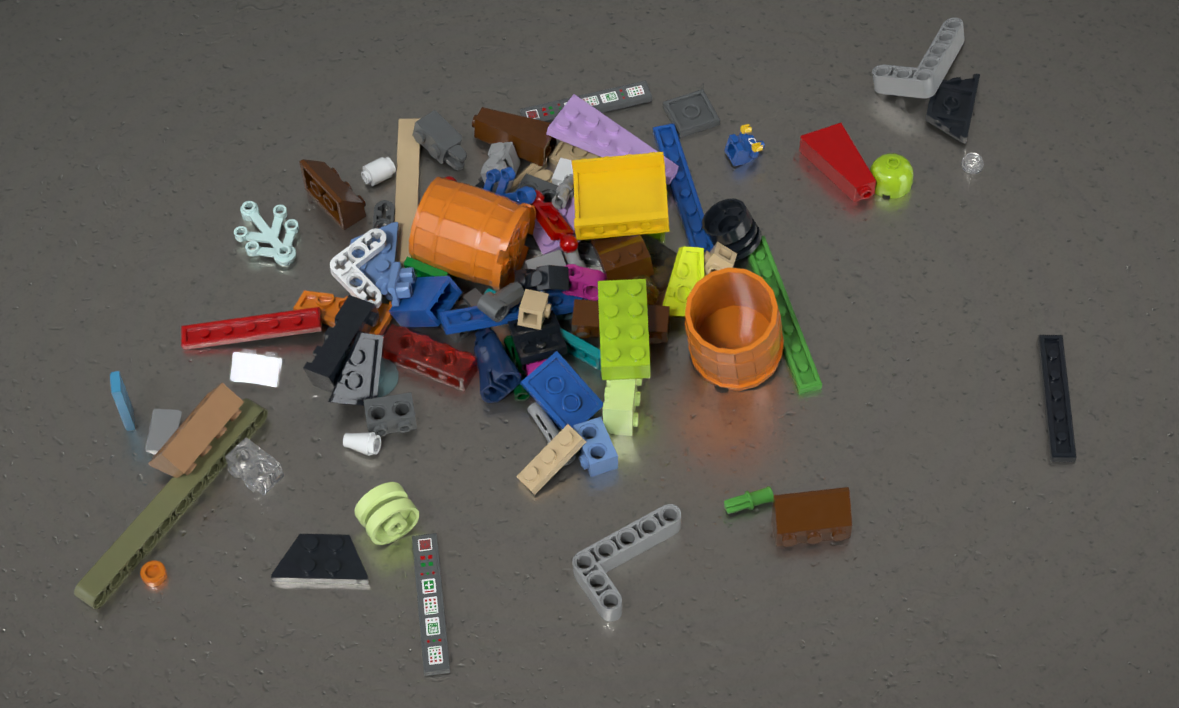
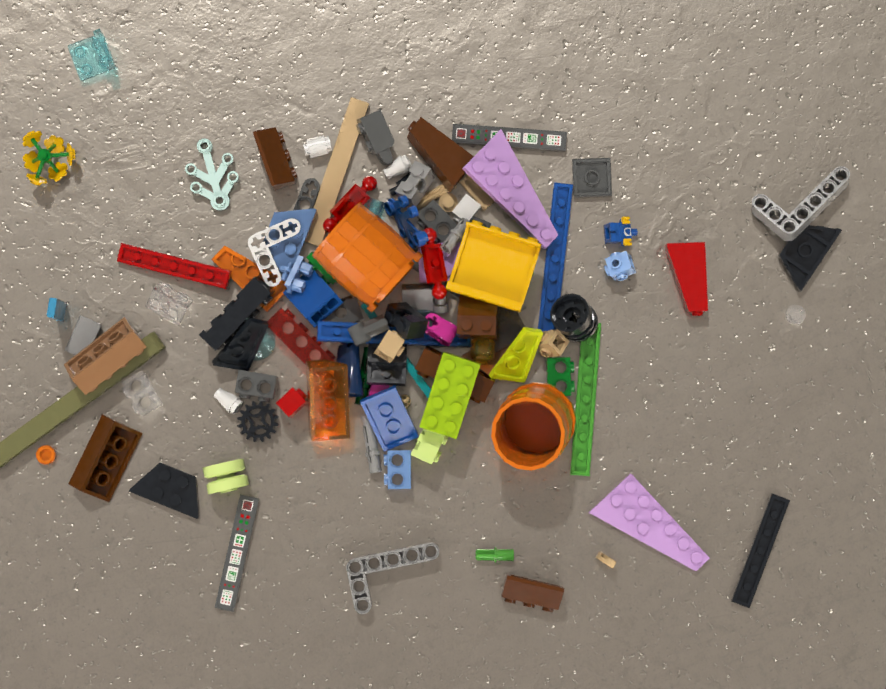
camera: 15 degrees right, 30 degrees up
tan plate [516,424,586,495] -> none
lime cylinder [870,153,913,199] -> none
none -> yellow plant [23,131,76,186]
none -> clear light blue bracket [68,28,116,81]
none -> reddish brown slope [68,414,143,502]
none -> black gear [237,401,279,442]
none -> red brick [276,387,308,418]
none -> clear orange slope [306,359,350,441]
none -> white cone [383,154,412,179]
none -> lavender wing [588,473,710,571]
none -> tan tile [595,552,616,568]
none -> light blue brick [604,251,636,281]

